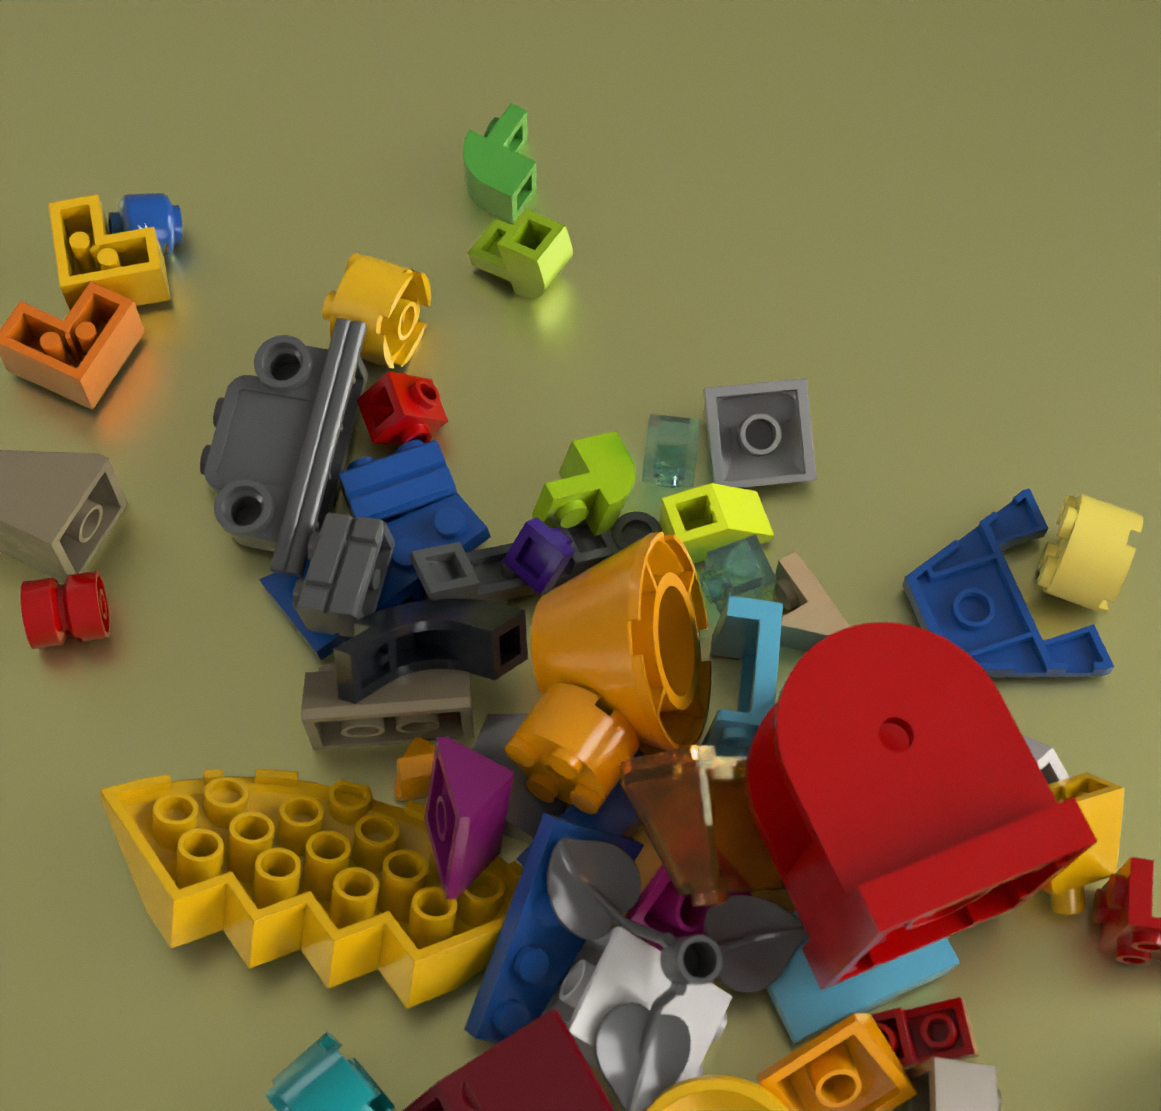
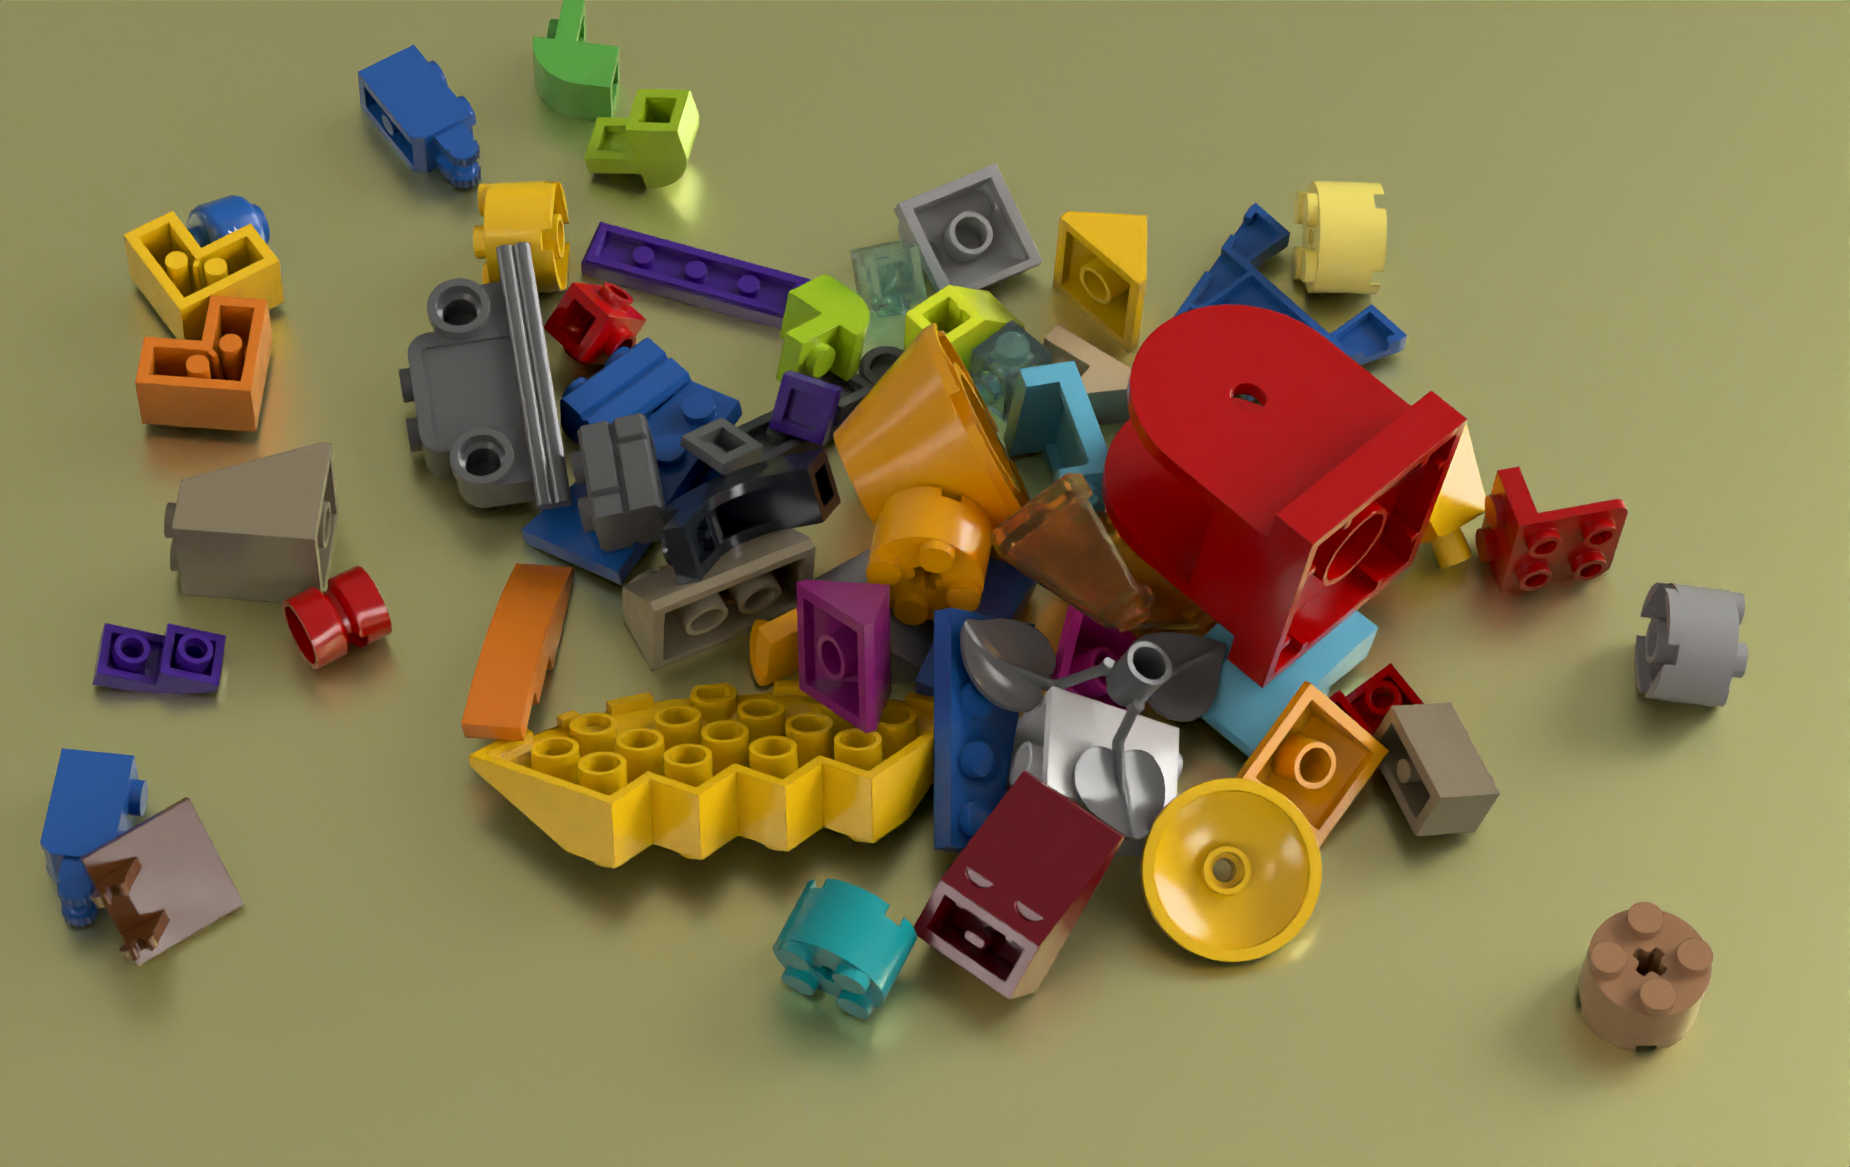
camera: 25 degrees left, 10 degrees down
none -> blue hinge [357,45,481,190]
none -> orange slope [461,563,575,742]
none -> dark purple tile [581,222,811,330]
none -> yellow slope [1053,211,1147,352]

